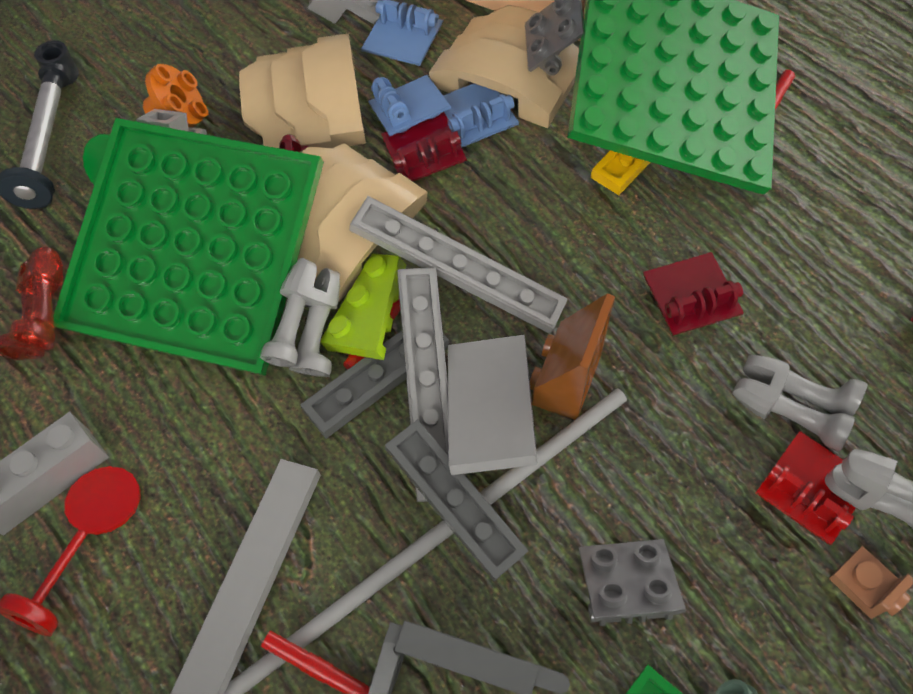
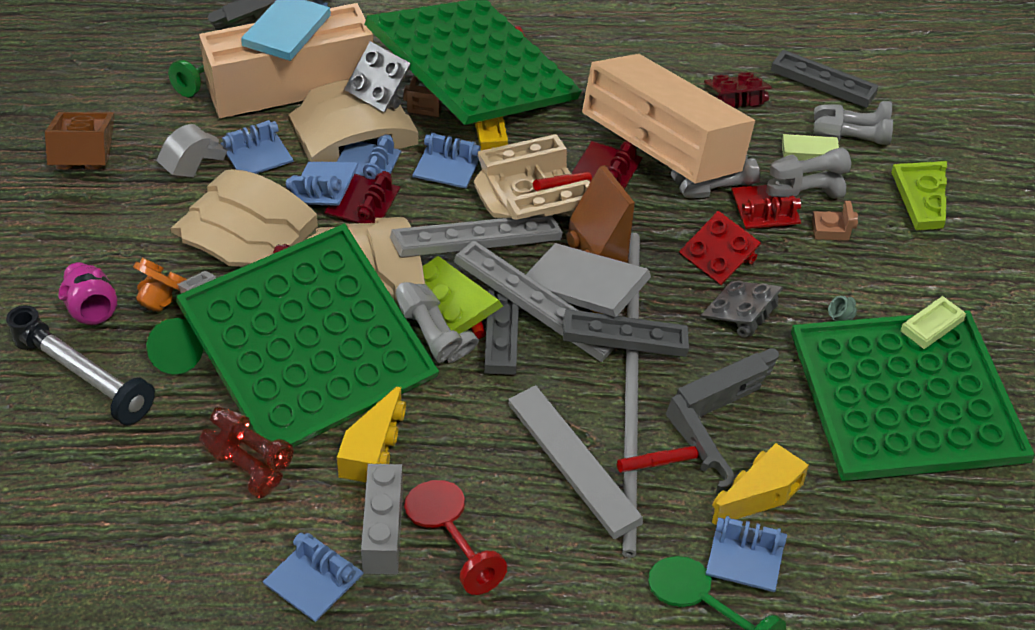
camera: 55 degrees left, 15 degrees down
none -> dark pink piece [58,262,118,325]
none -> yellow slope [337,387,406,482]
none -> medium blue hinge [413,133,481,189]
none -> tan slope [474,134,590,220]
none -> red piece [533,172,592,191]
none -> light nougat brick [582,54,755,184]
none -> red hinge [679,210,761,285]

